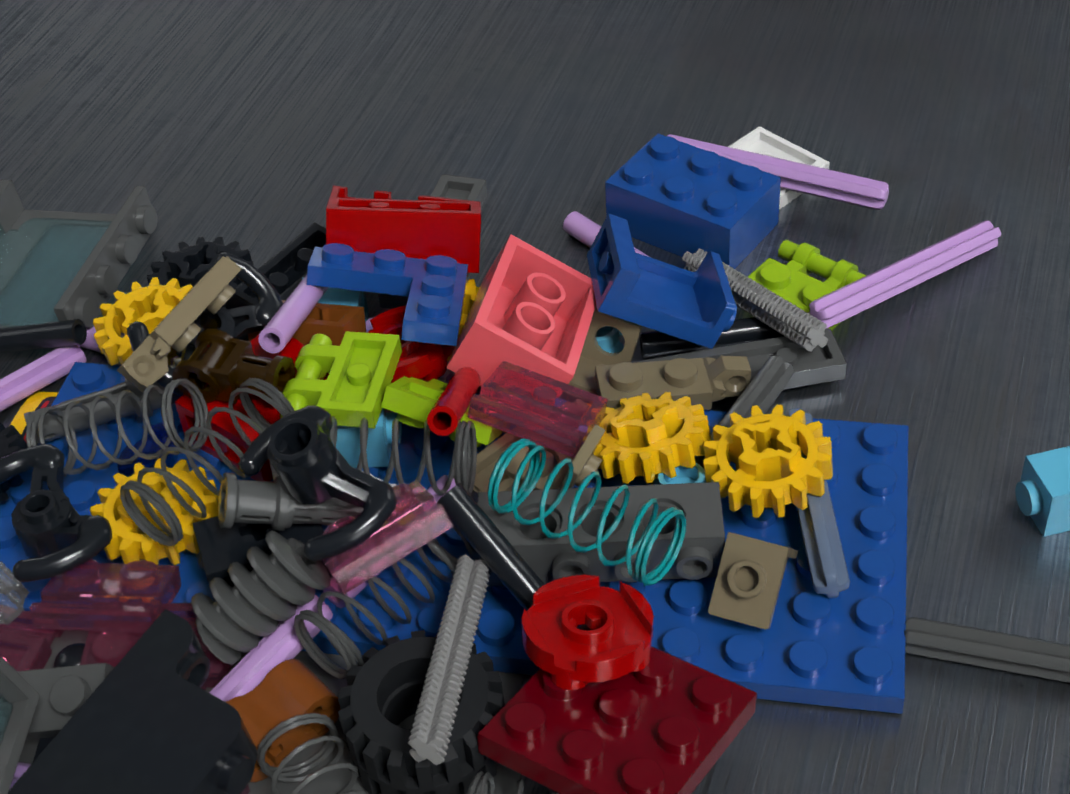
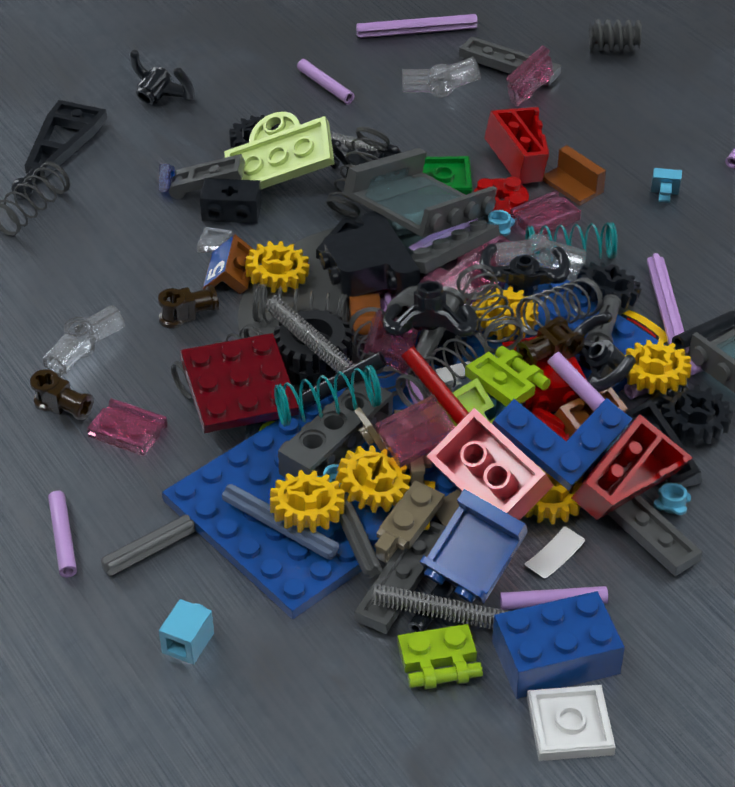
camera: 125 degrees right, 0 degrees up
dark tan hinge [117,256,241,393] -> none
red plate [522,575,654,690] -> none
lavender axle [667,134,889,210] -> none
dark tan bracket [708,532,798,630] -> none
lavender axle [808,220,1001,329] -> none

